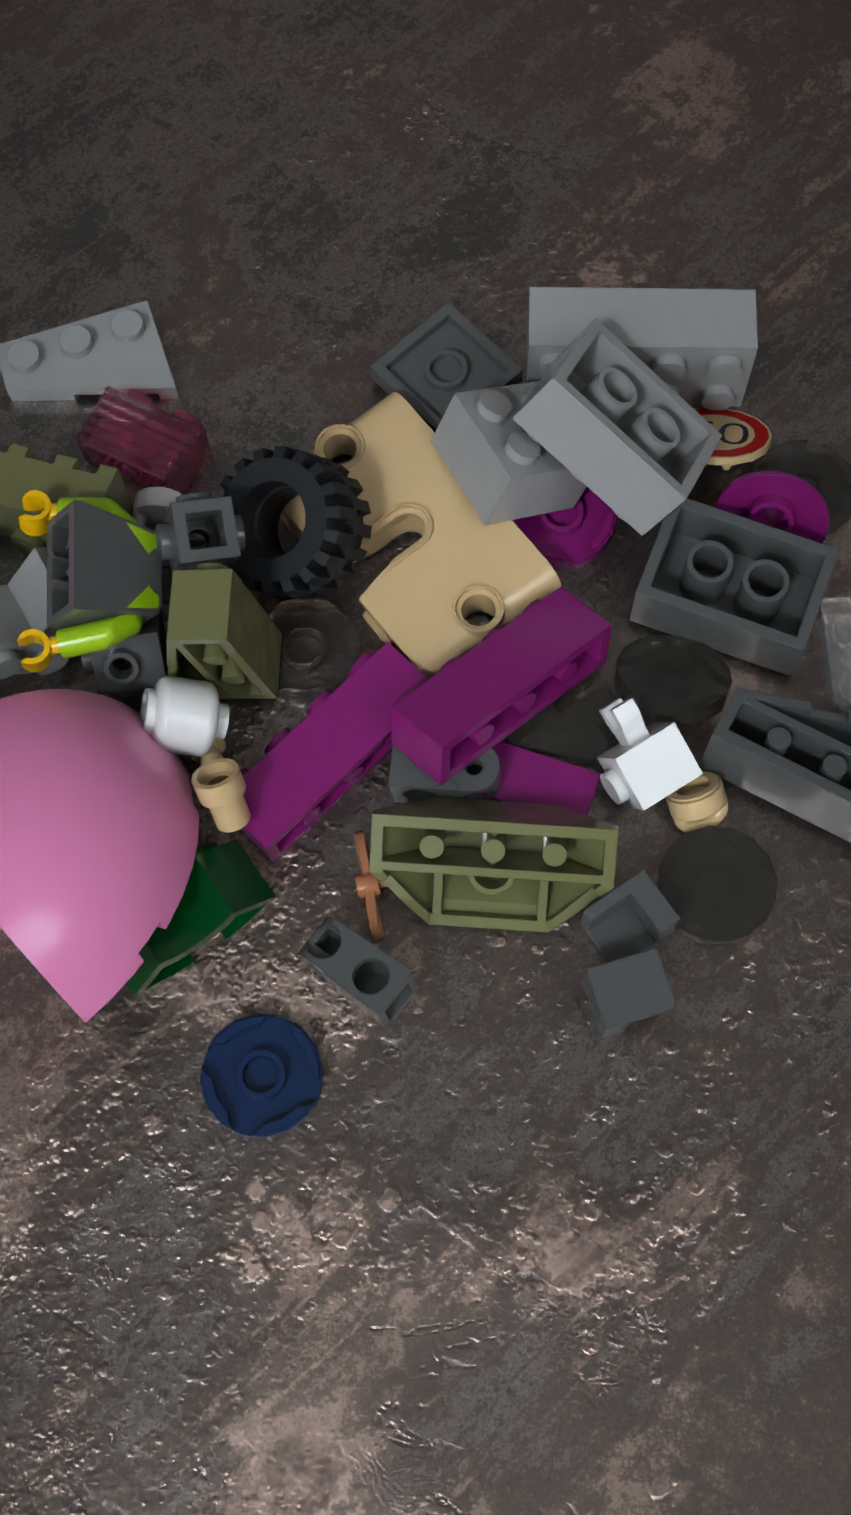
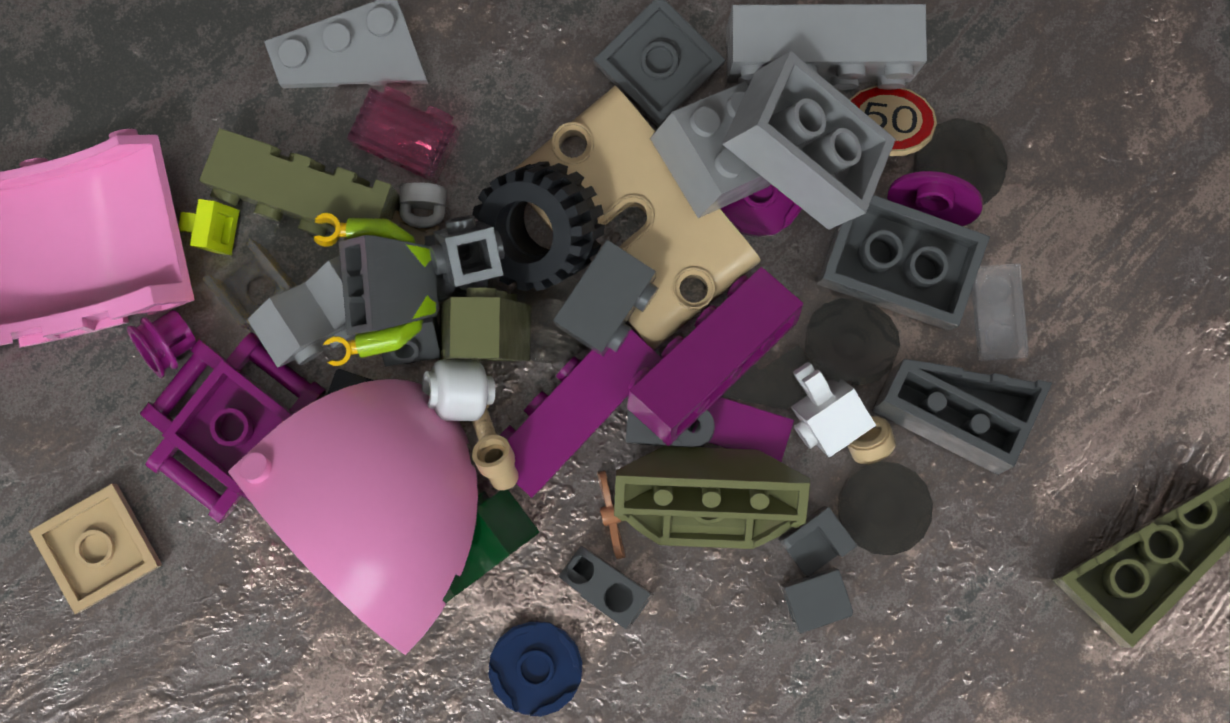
camera: 10 degrees left, 15 degrees up
none -> dark grey brick [553,240,659,357]

